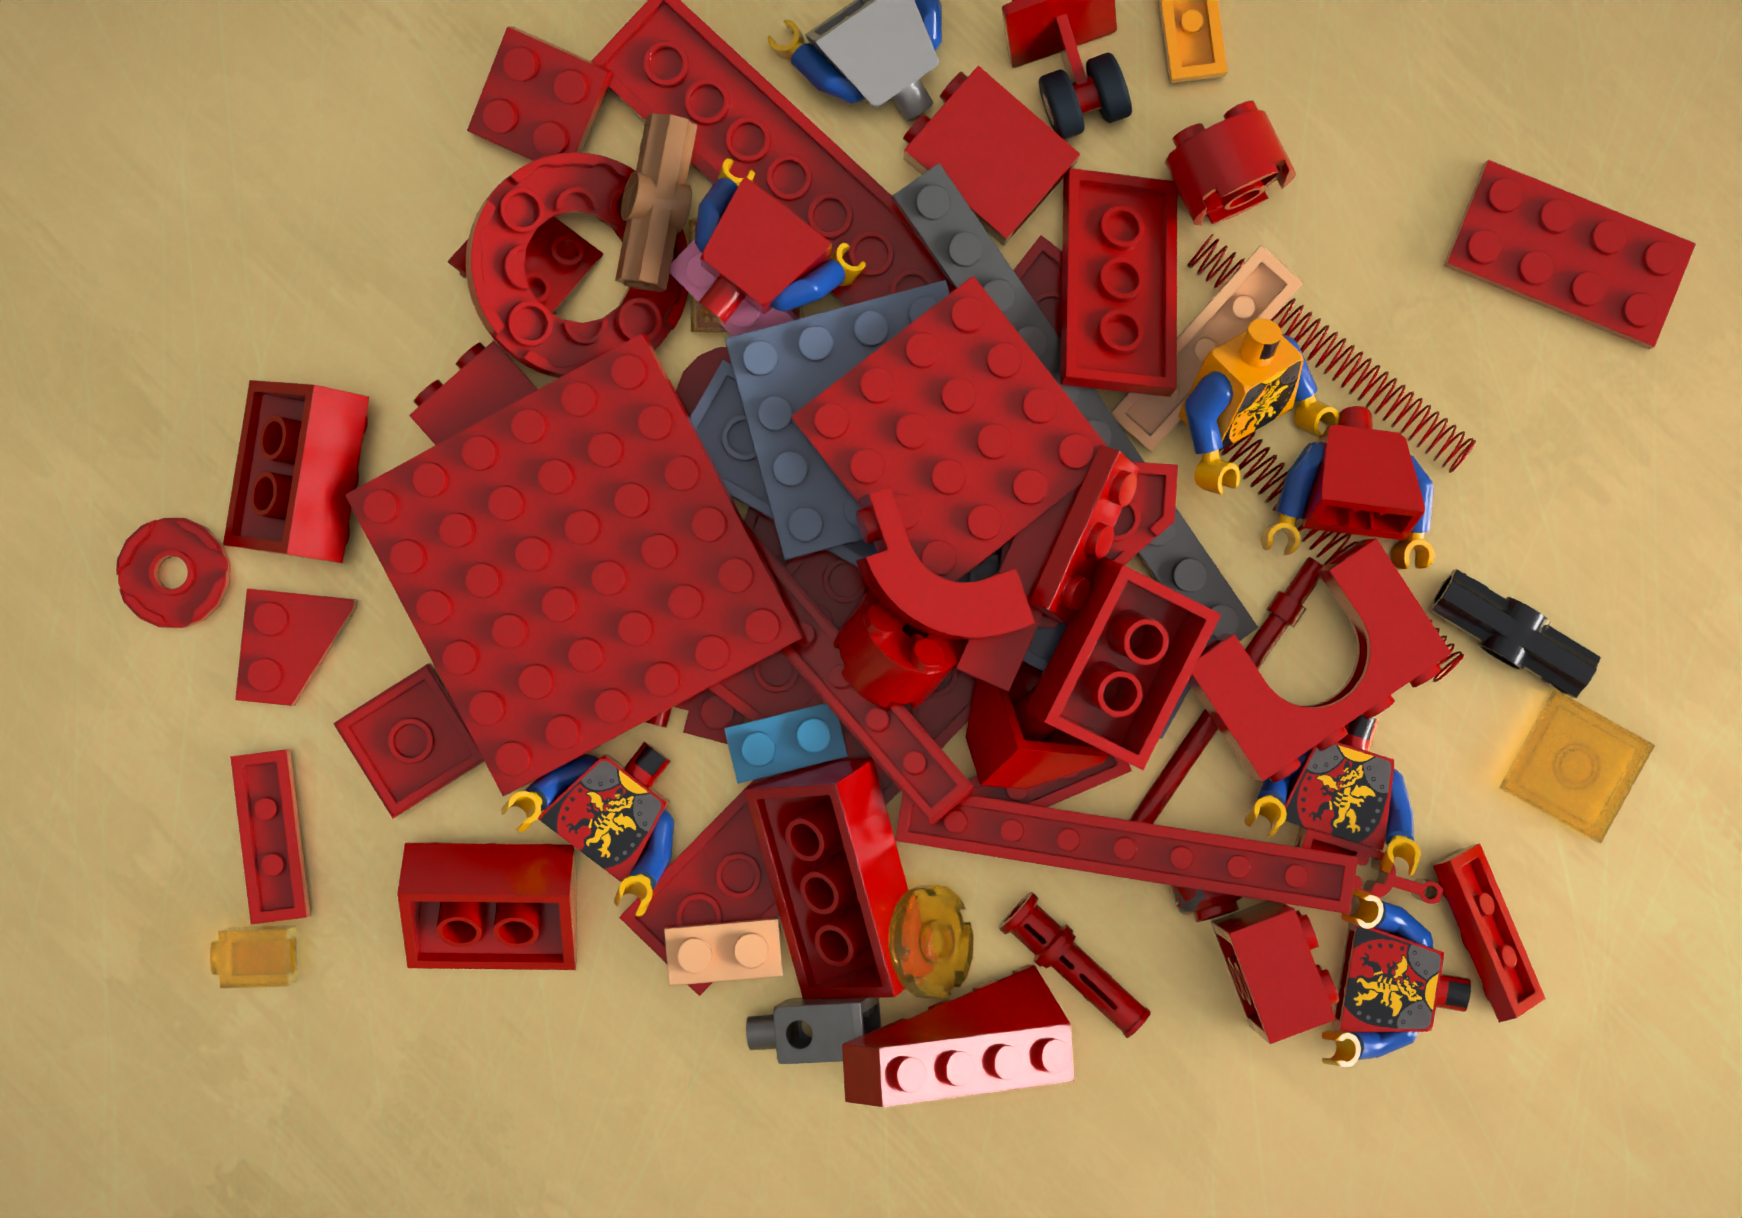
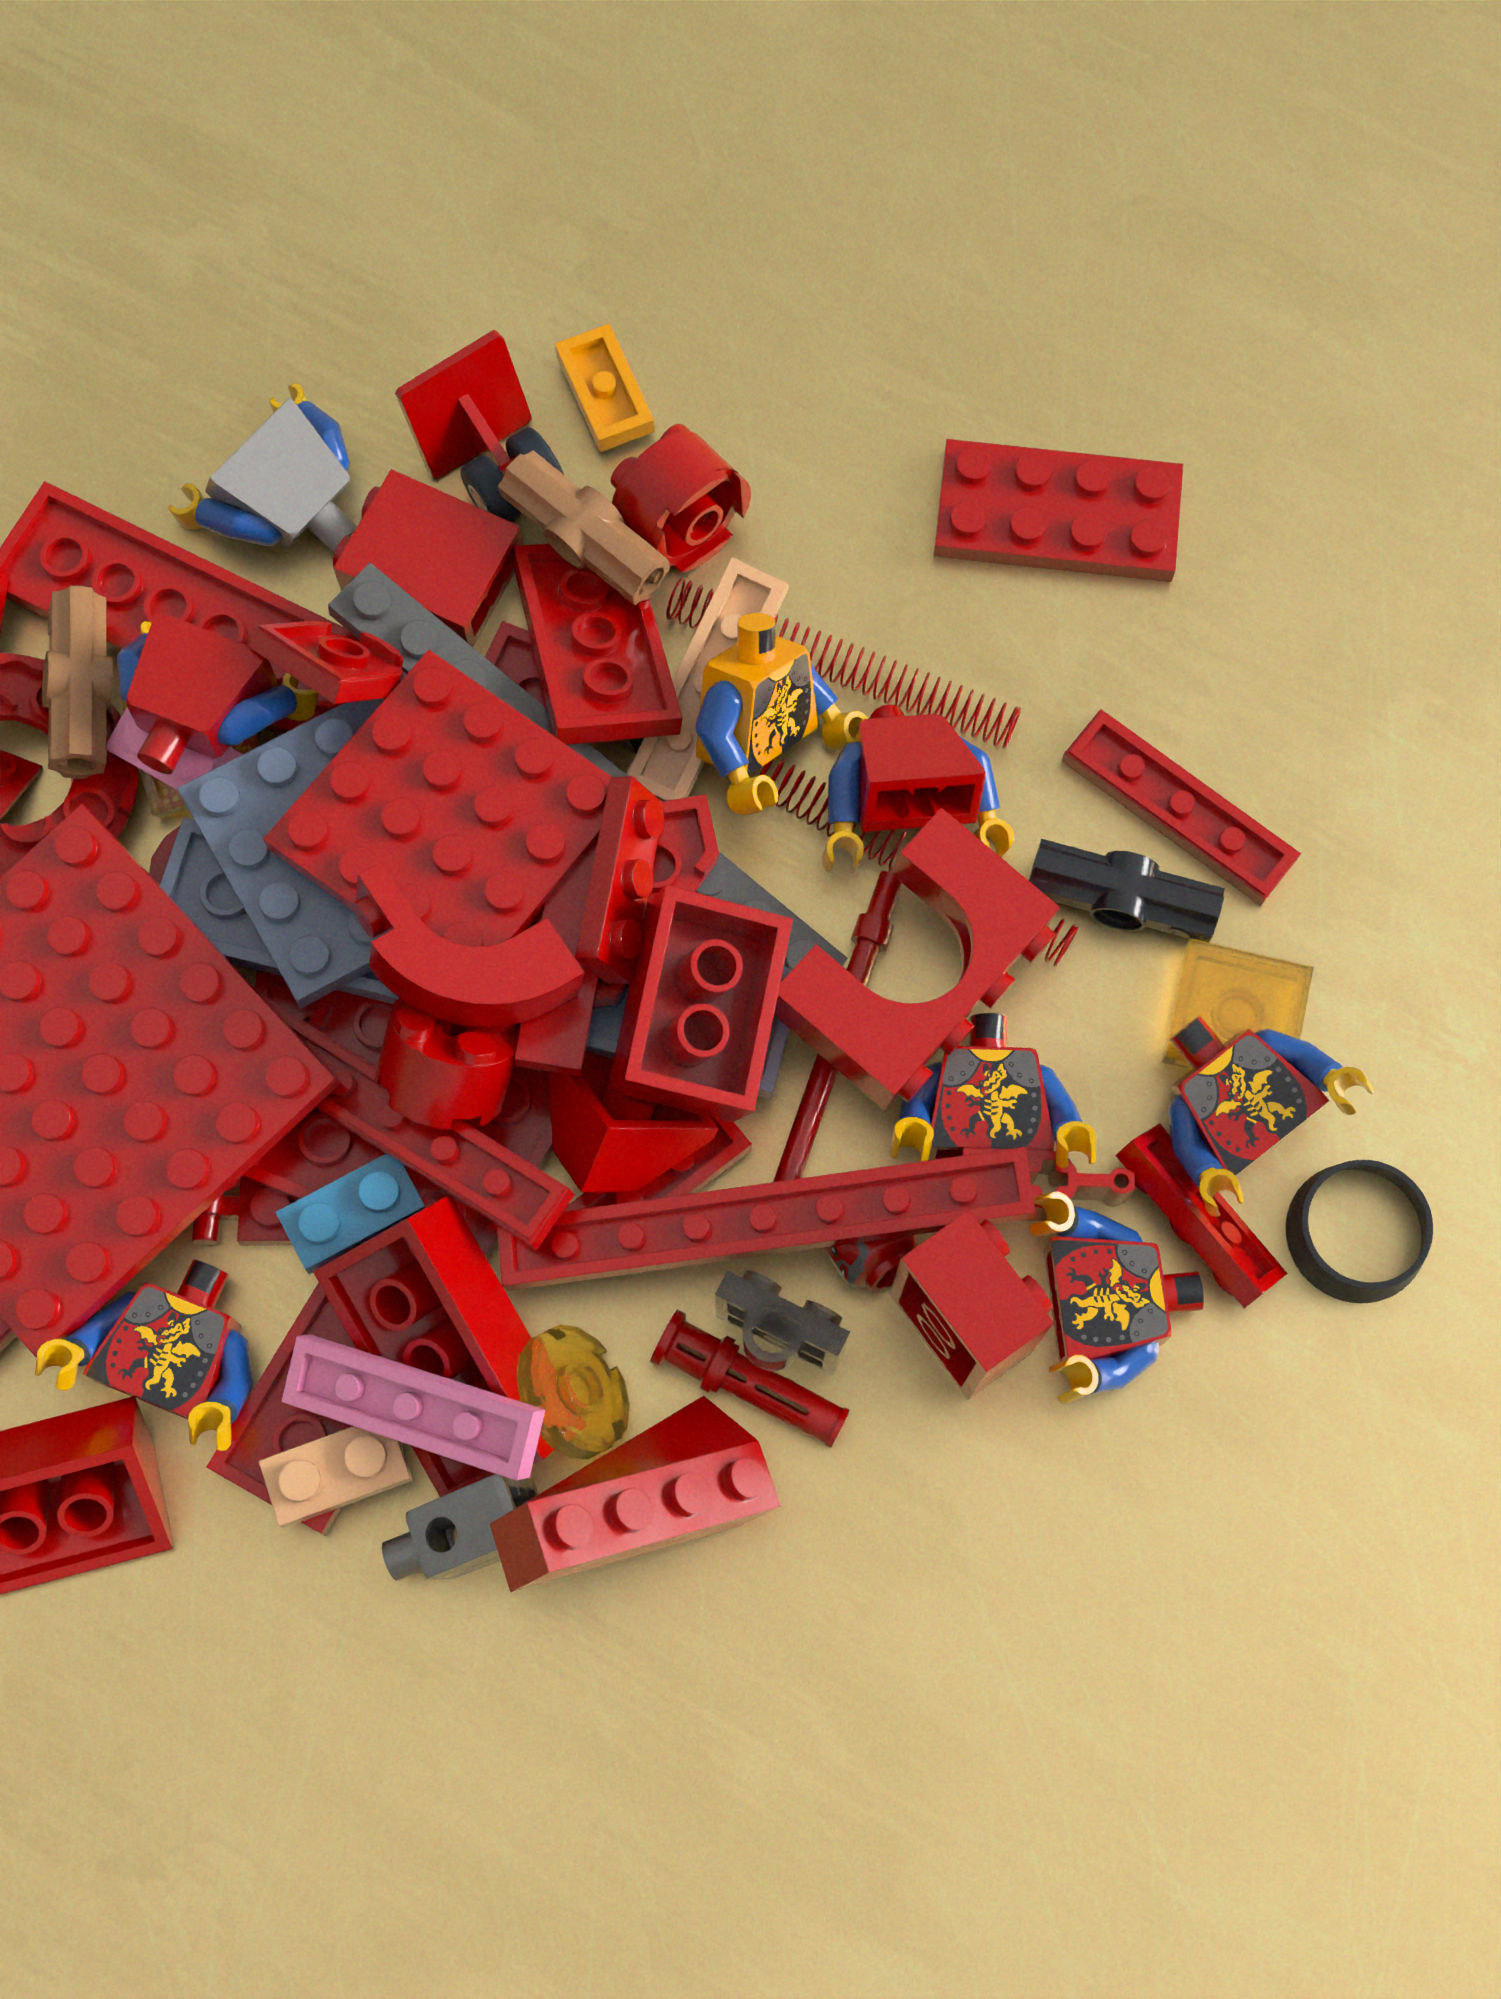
camera: 15 degrees left, 15 degrees down
none -> red tile [249,621,404,704]
none -> bright pink plate [281,1334,545,1481]
none -> medium nougat piece [498,450,670,605]
none -> clear smoke plate [715,1270,850,1376]
none -> red tile [1062,709,1301,906]
none -> torso [1168,1016,1374,1217]
none -> black tyre [1286,1160,1433,1303]

